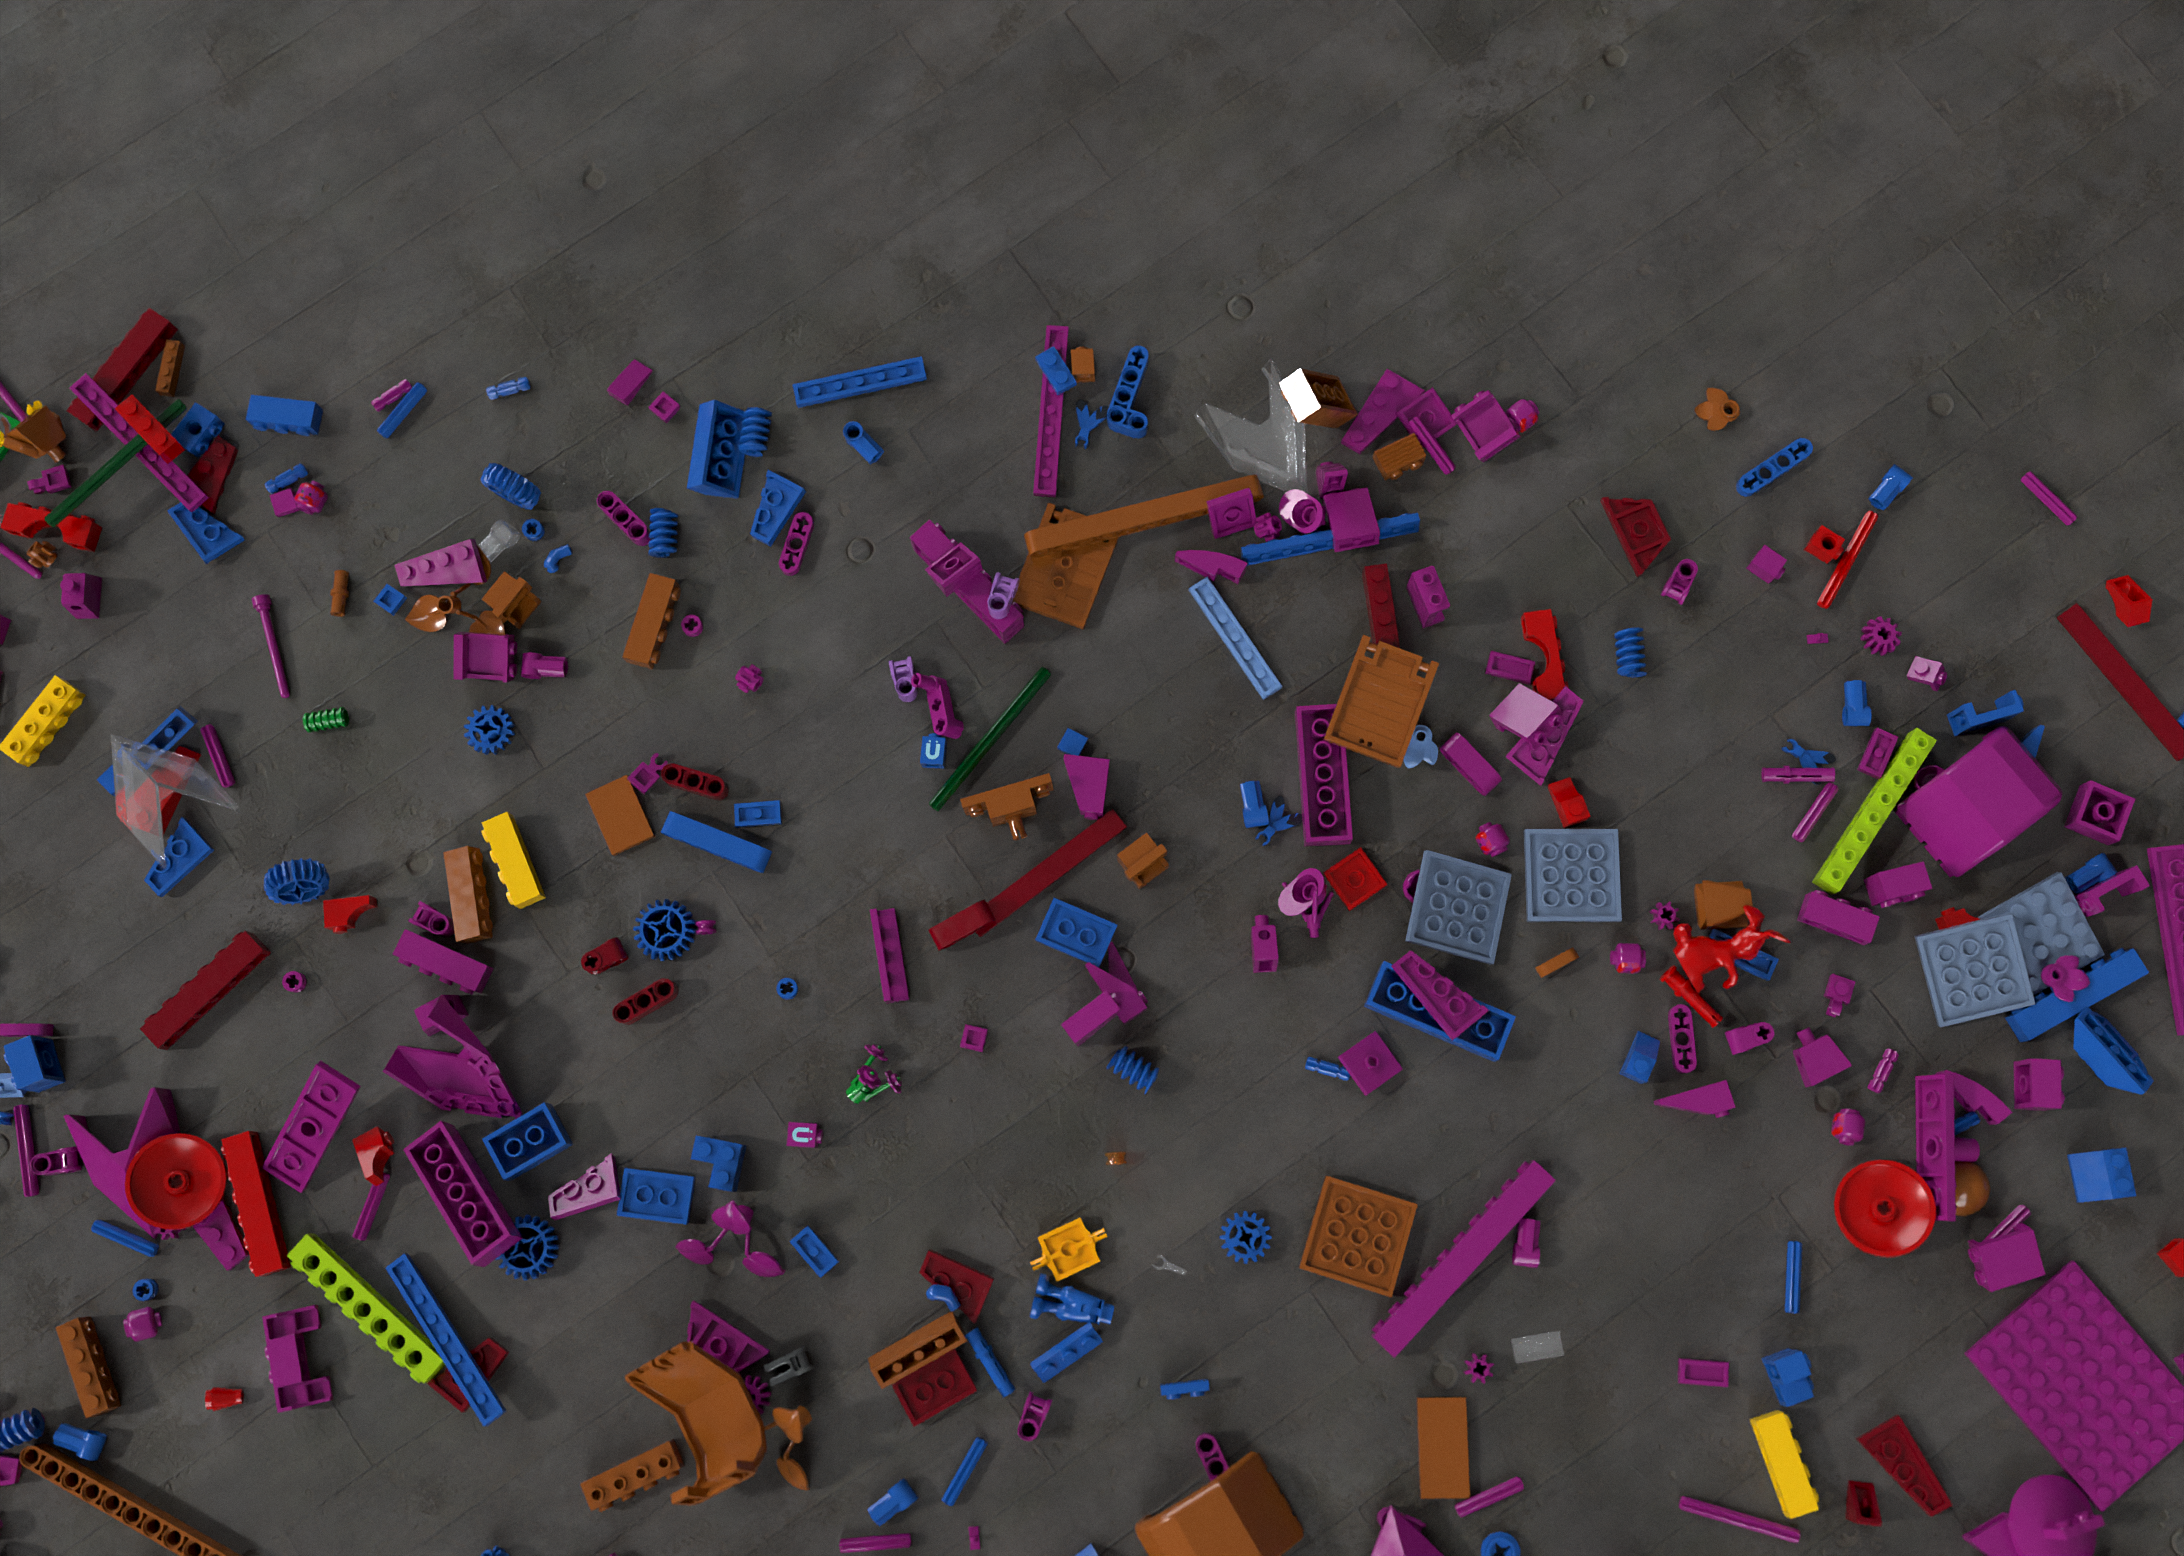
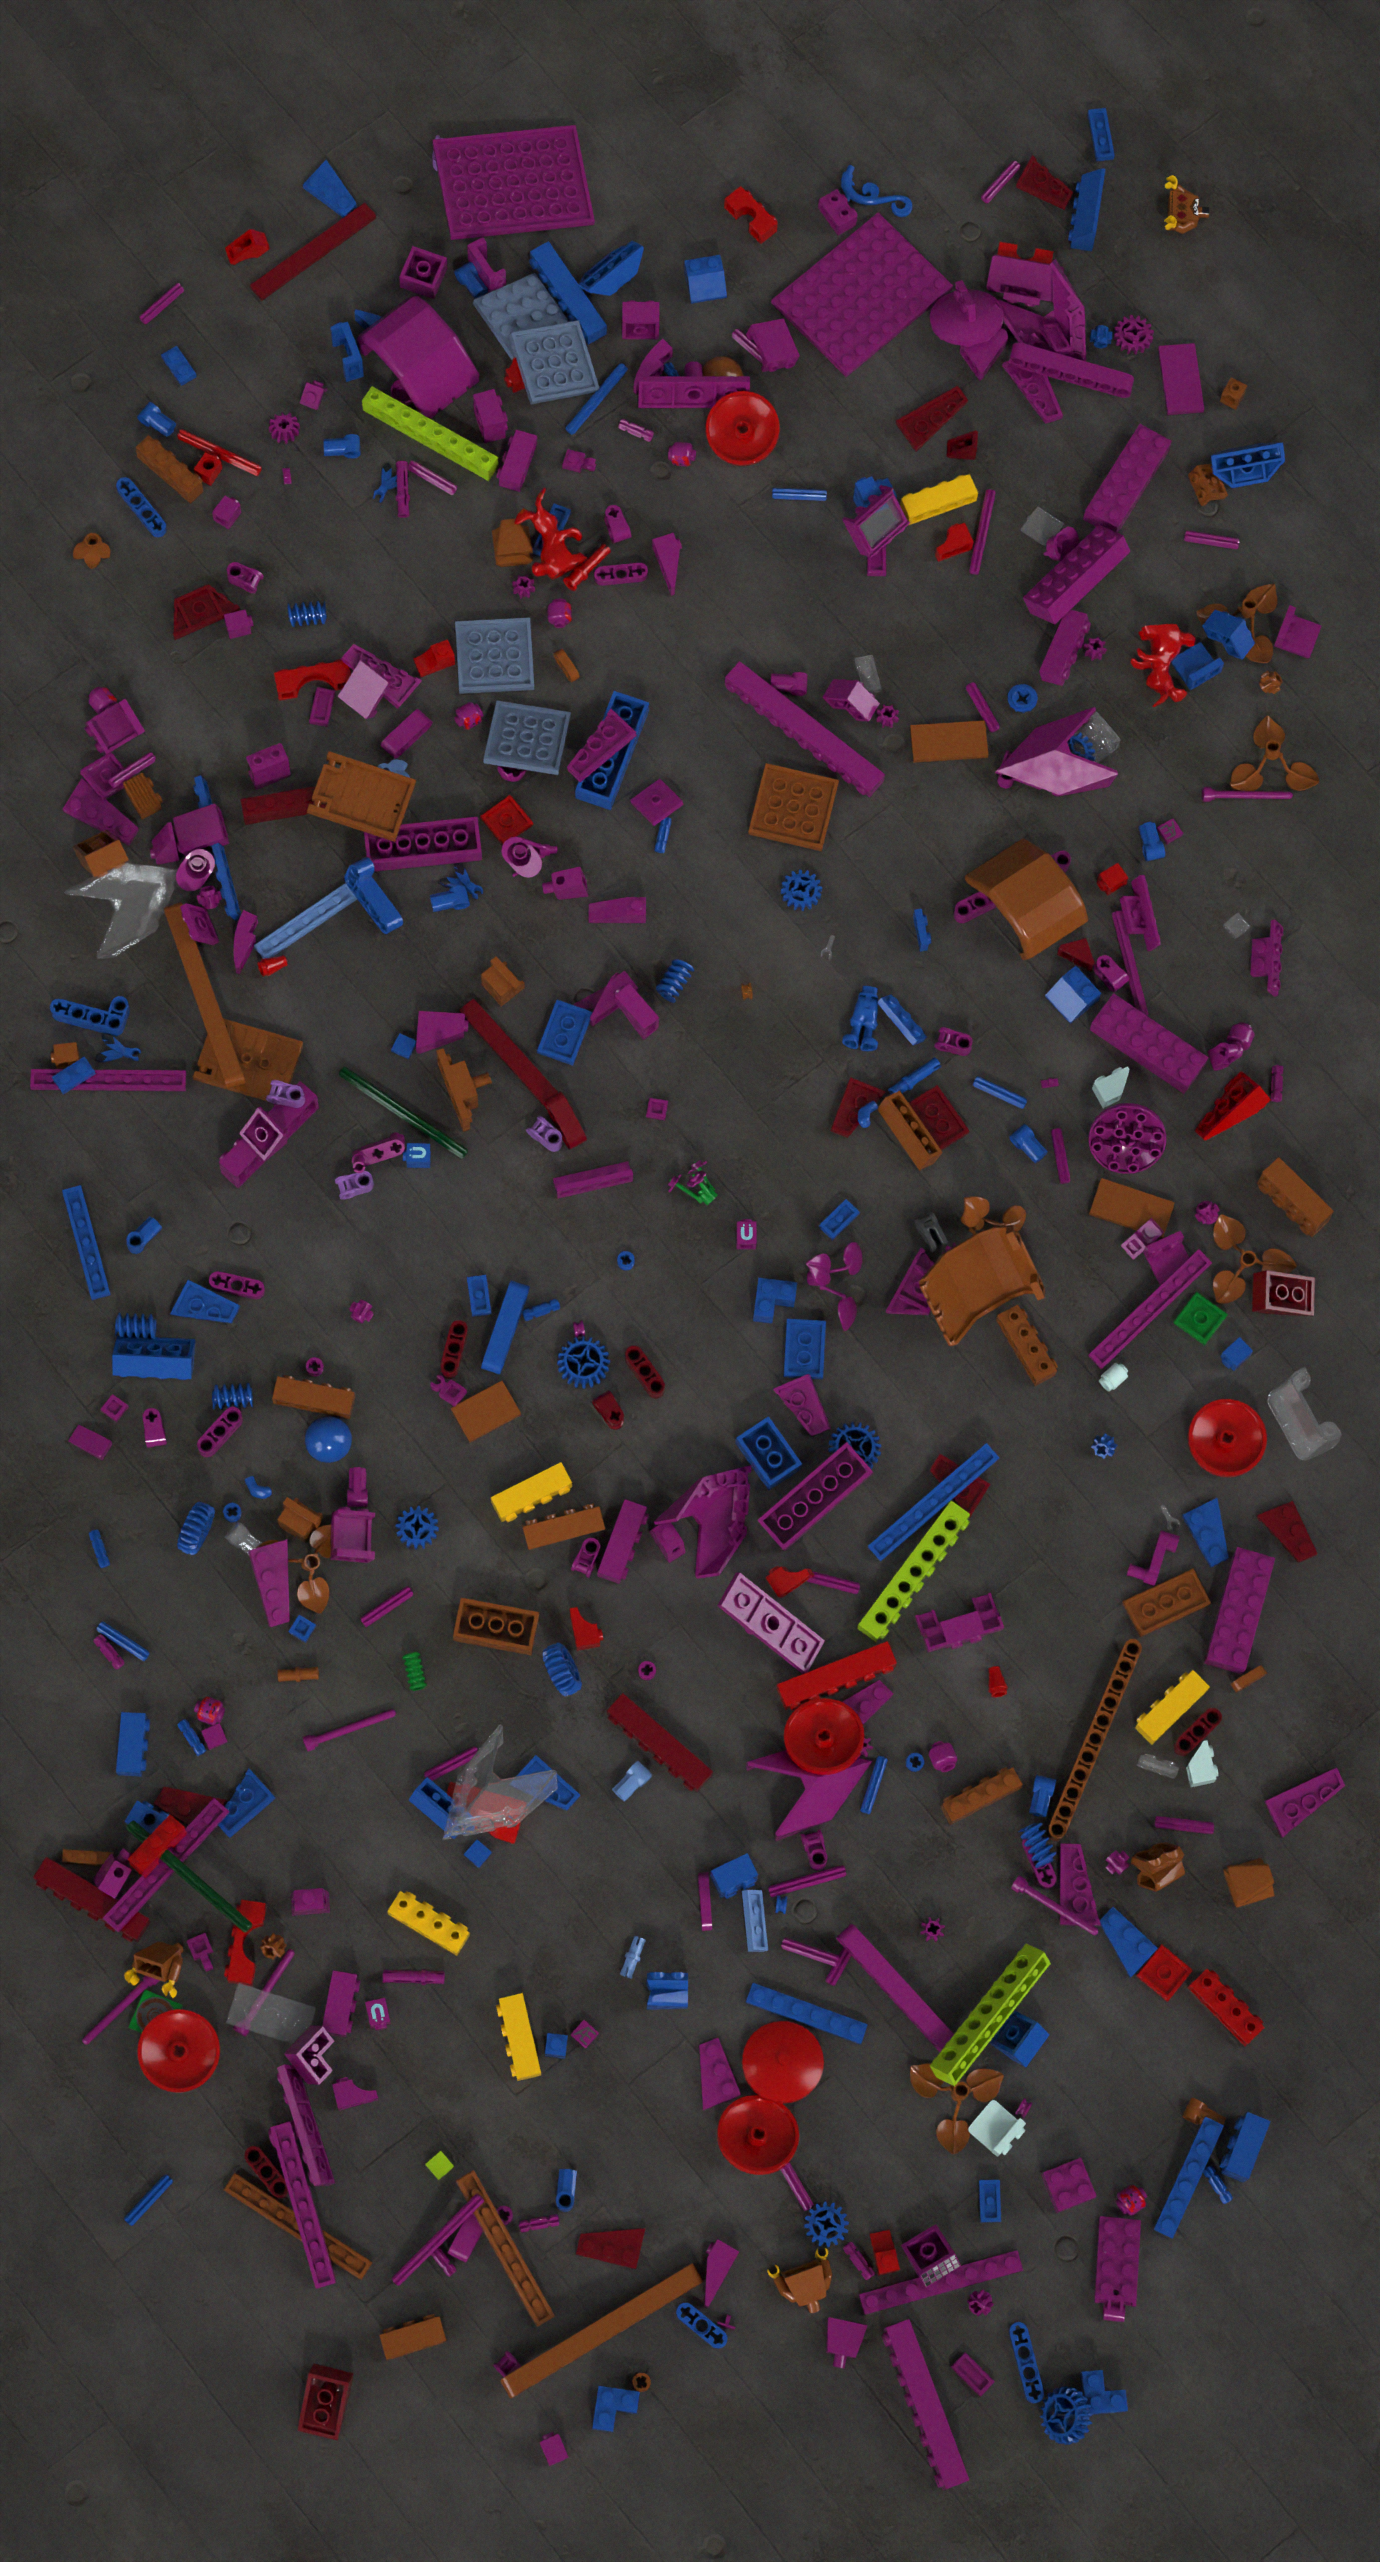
camera: 105 degrees left, 5 degrees down
light orange plate [1030,1217,1108,1281] -> none
blue slope [1619,1031,1660,1084] -> none
magenta torso [1793,1027,1852,1087] -> none
magenta plate [1857,728,1898,780] -> none
magenta plate [2041,955,2090,1002] -> none
none -> magenta torso [93,1848,133,1898]
none -> dark orange brick [135,435,204,504]
none -> magenta piece [143,1408,167,1448]
none -> blue plate [161,346,197,386]
none -> magenta brick [224,609,254,639]
none -> red cone [257,955,288,977]
none -> blue piece [305,1416,352,1463]
none -> blue beam [344,857,403,934]
none -> magenta axle [360,1586,413,1627]
none -> dark orange brick [453,1598,539,1656]
none -> blue axle [522,1299,560,1321]
none -> medium lavender piece [526,1116,563,1152]
none -> blue axle [566,363,628,435]
none -> magenta slope [589,897,646,923]
none -> medium blue piece [612,1761,653,1802]
none -> magenta brick [823,679,880,722]
none -> magenta window [842,485,910,558]
none -> red arch [935,523,974,562]

